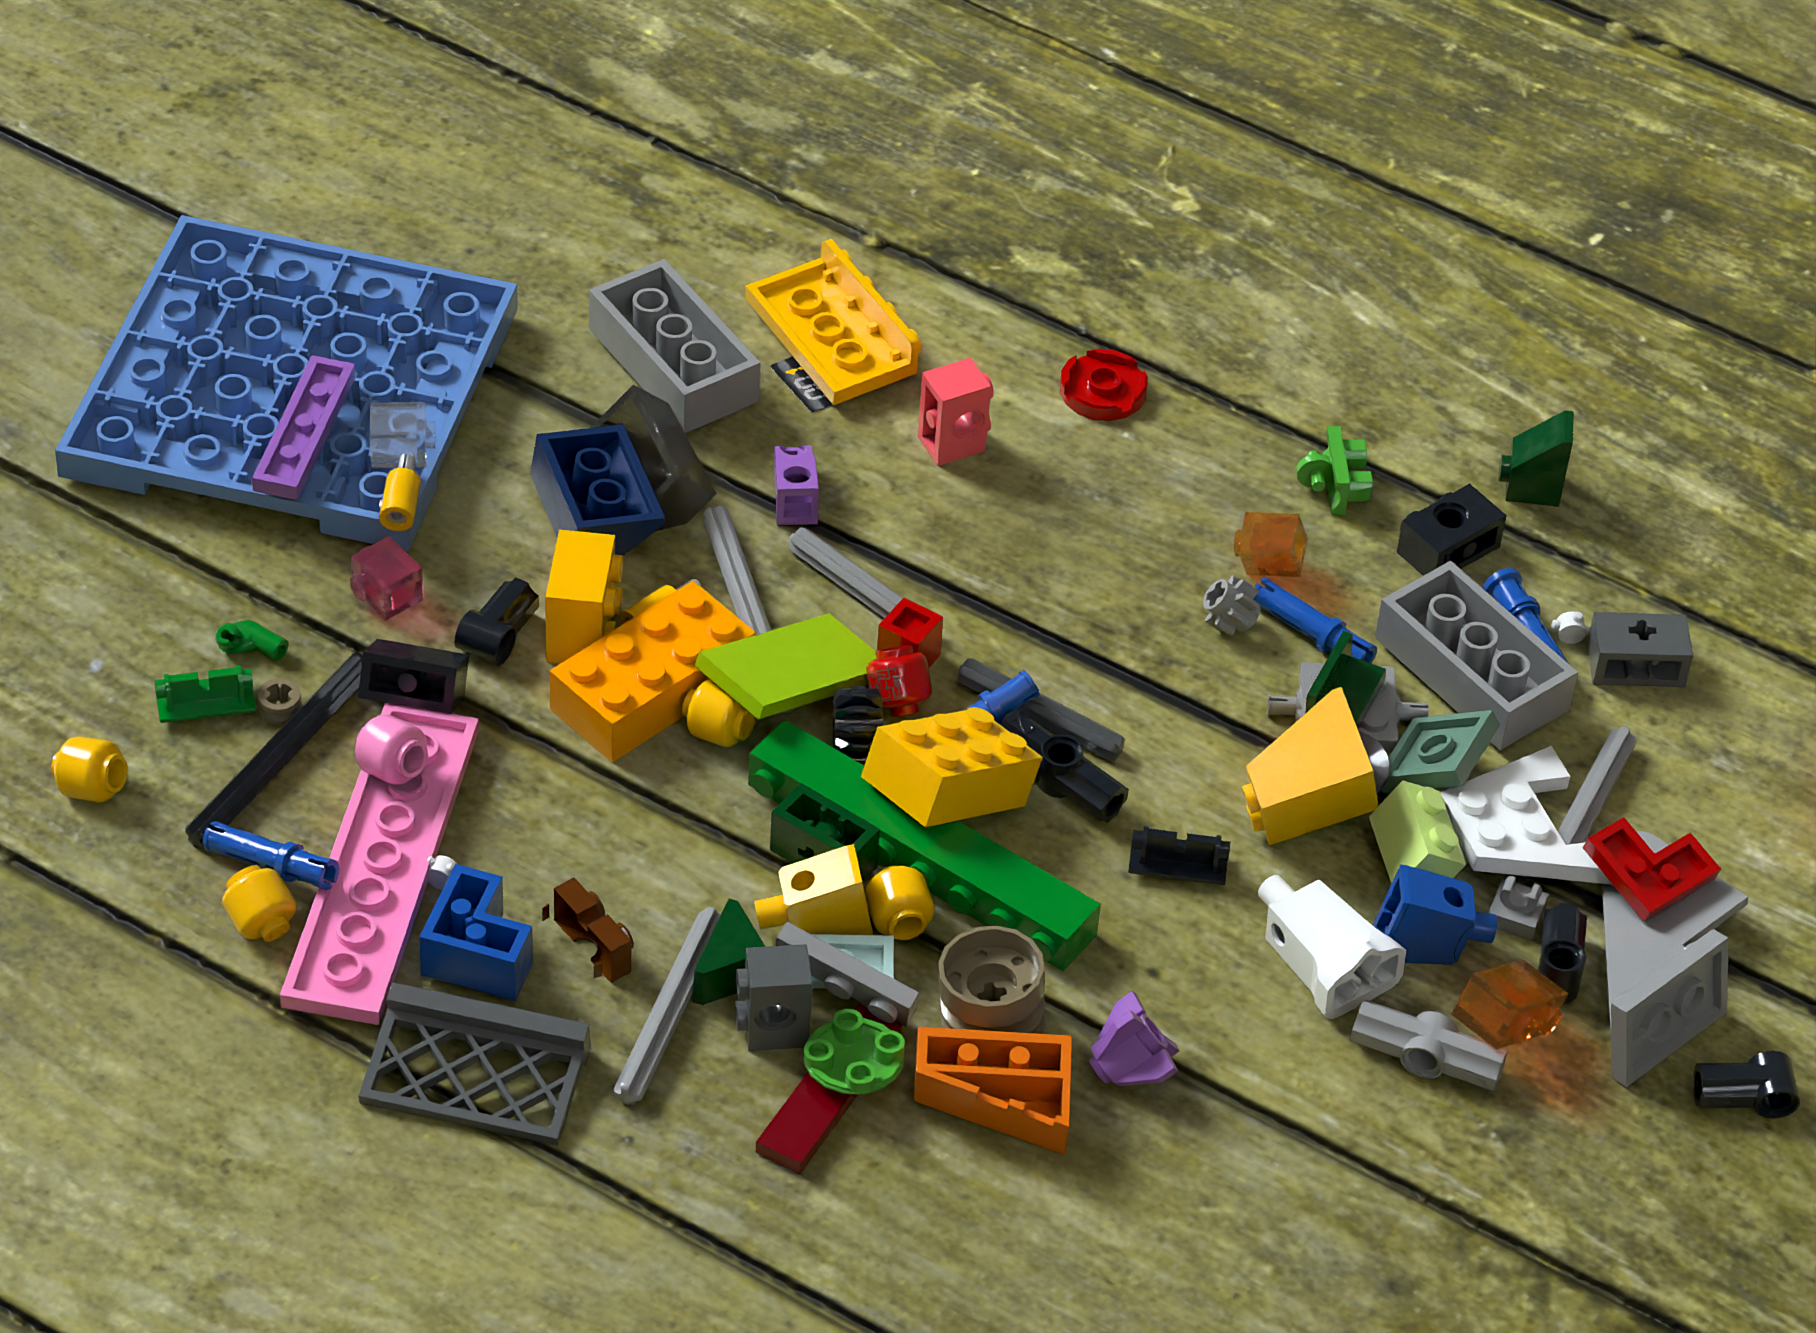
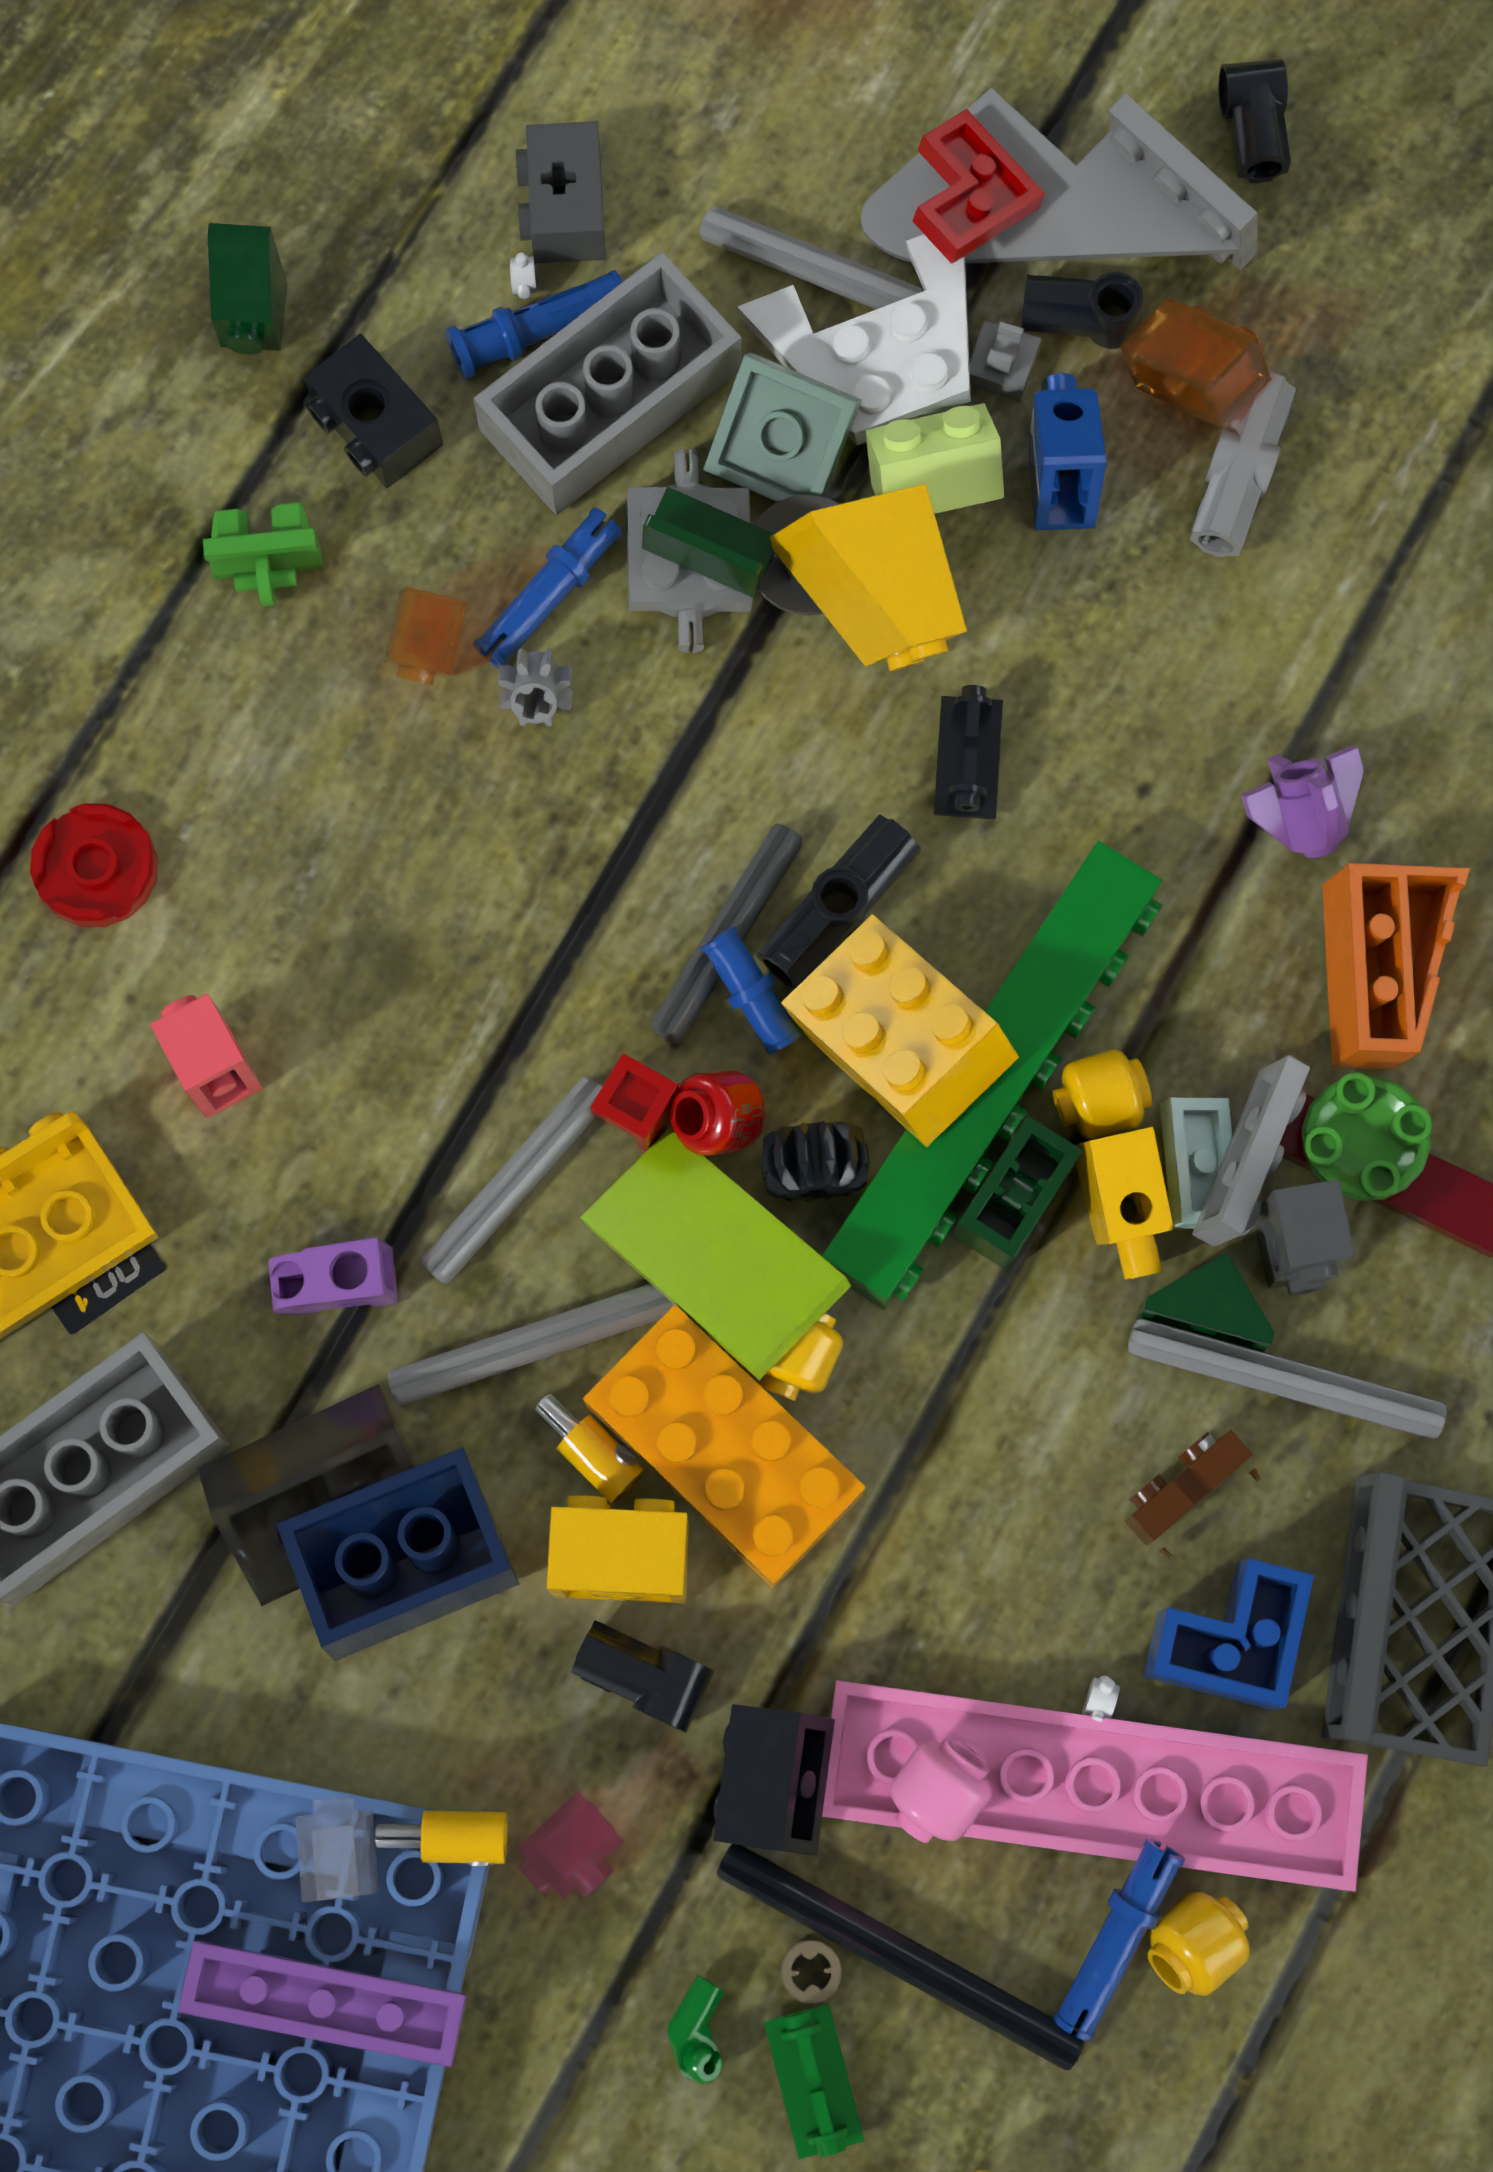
camera: 90 degrees left, 30 degrees up
dark tan wheel [938,926,1046,1034] -> none
white piece [1258,875,1406,1019] -> none

